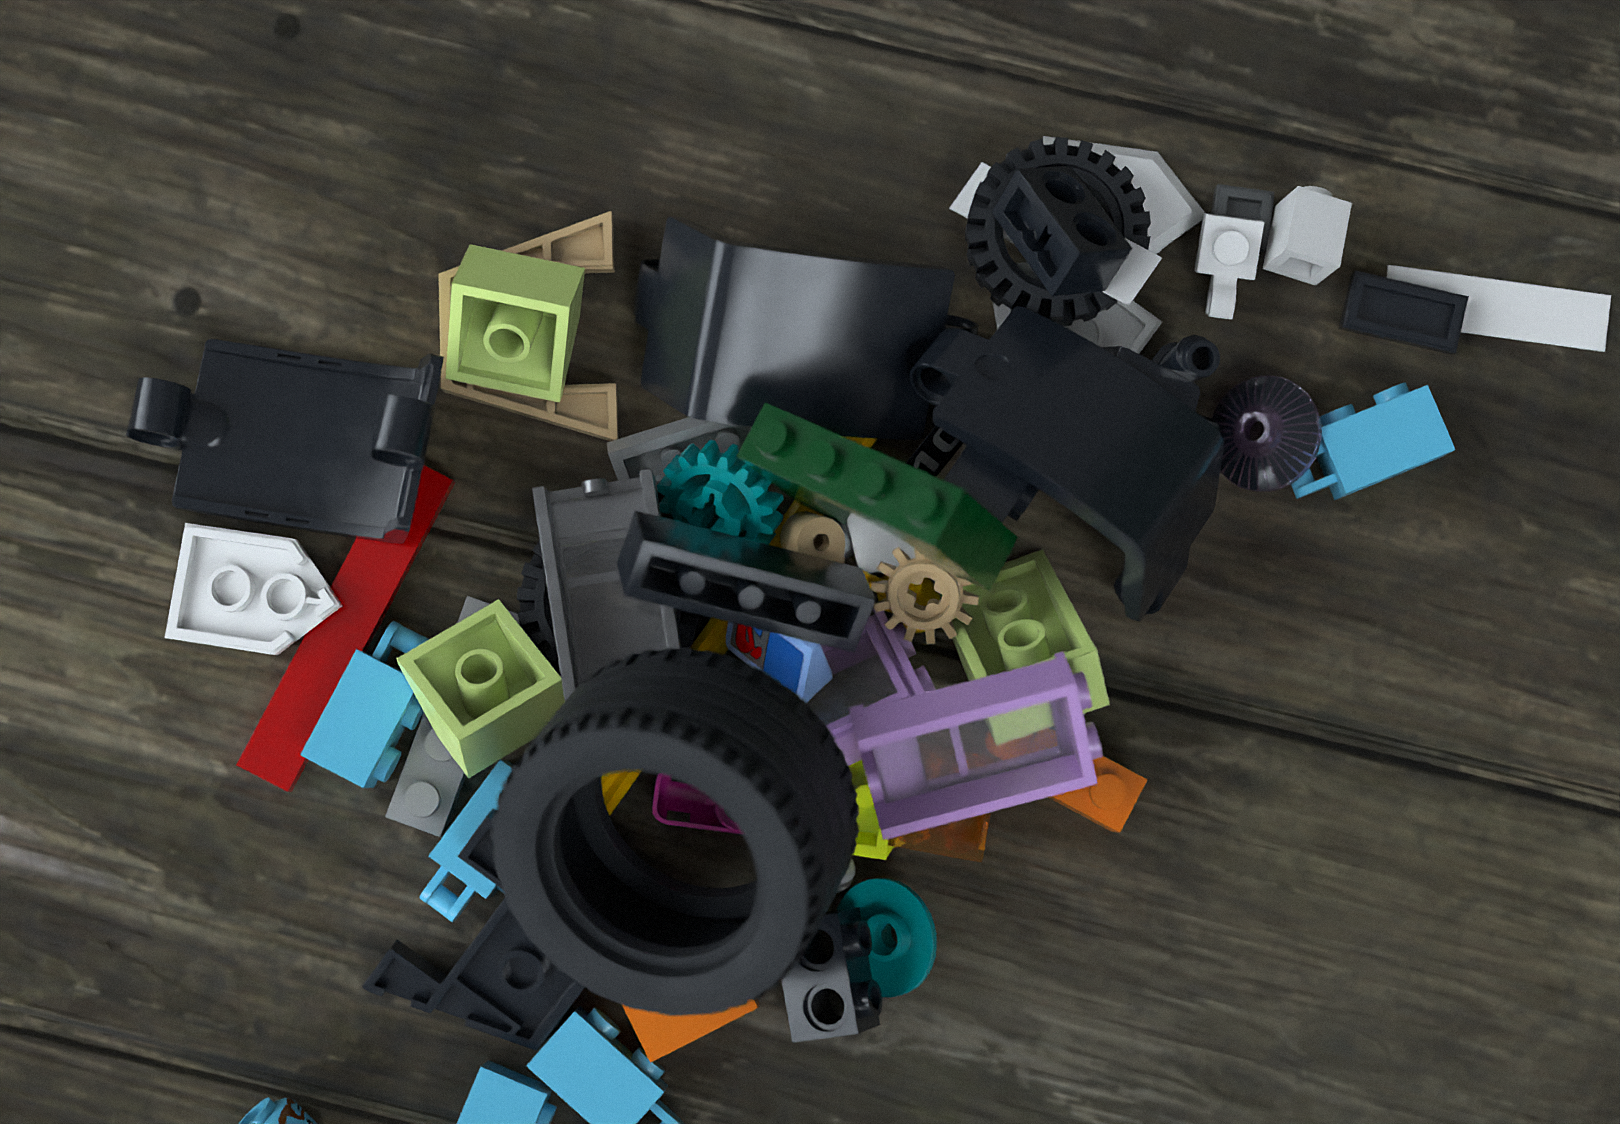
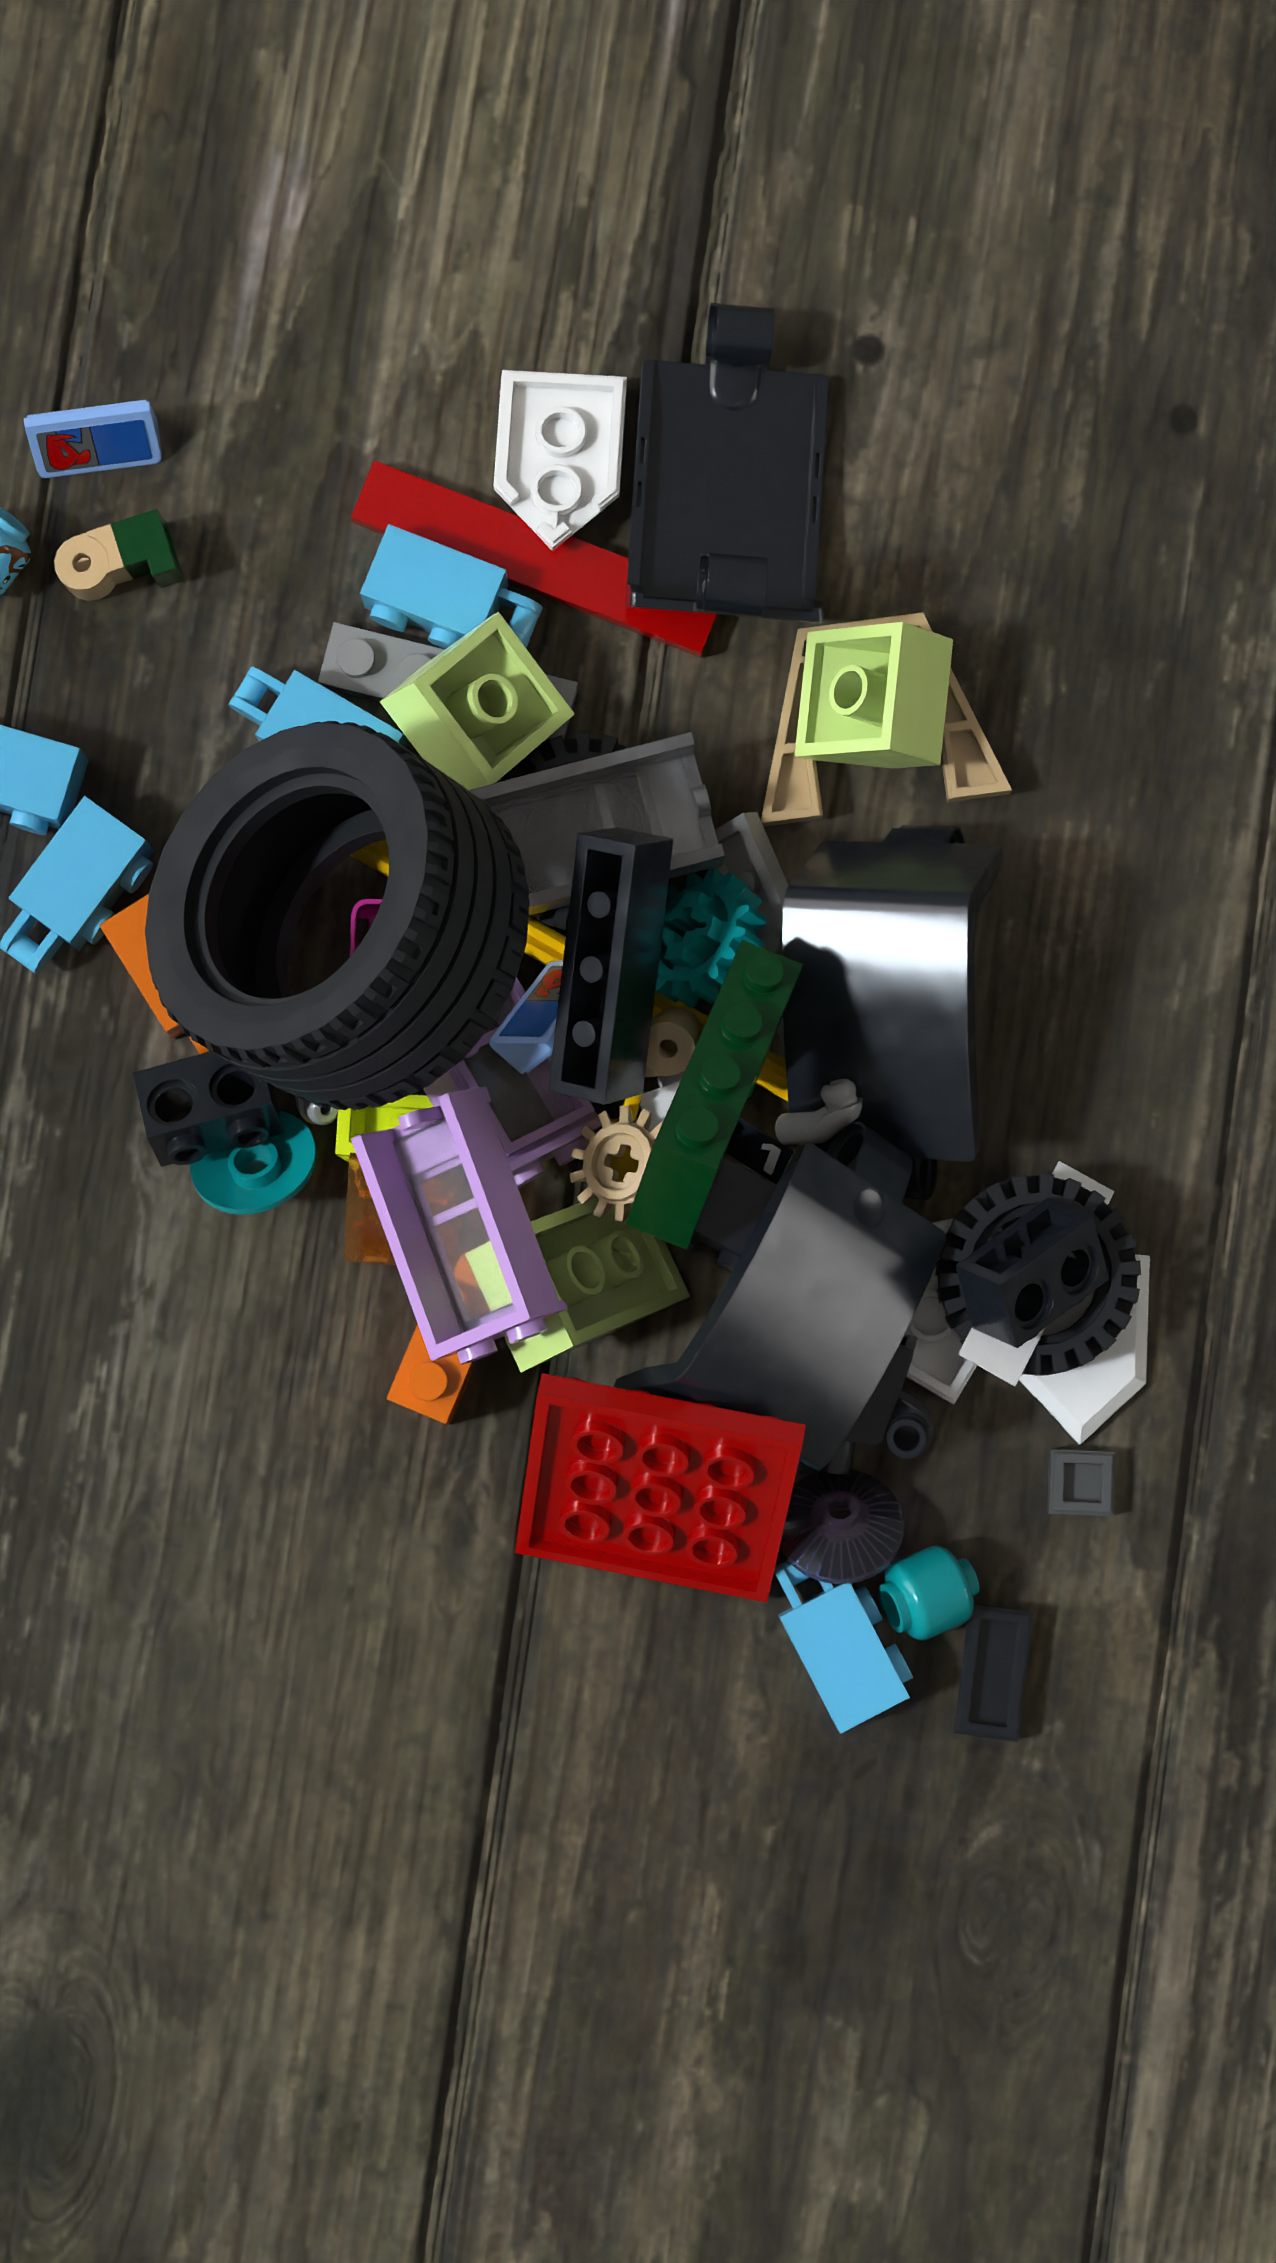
camera: 85 degrees right, 0 degrees up
black wing [362,808,585,1051] -> none
white plate [1195,213,1264,320] -> none
white brick [1263,186,1352,286] -> none
white sticker [1387,265,1611,352] -> none
none -> slope [24,400,162,479]
none -> leg [54,509,185,601]
none -> red plate [515,1373,806,1603]
none -> light grey arm [775,1079,862,1145]
none -> teal head [878,1545,979,1641]

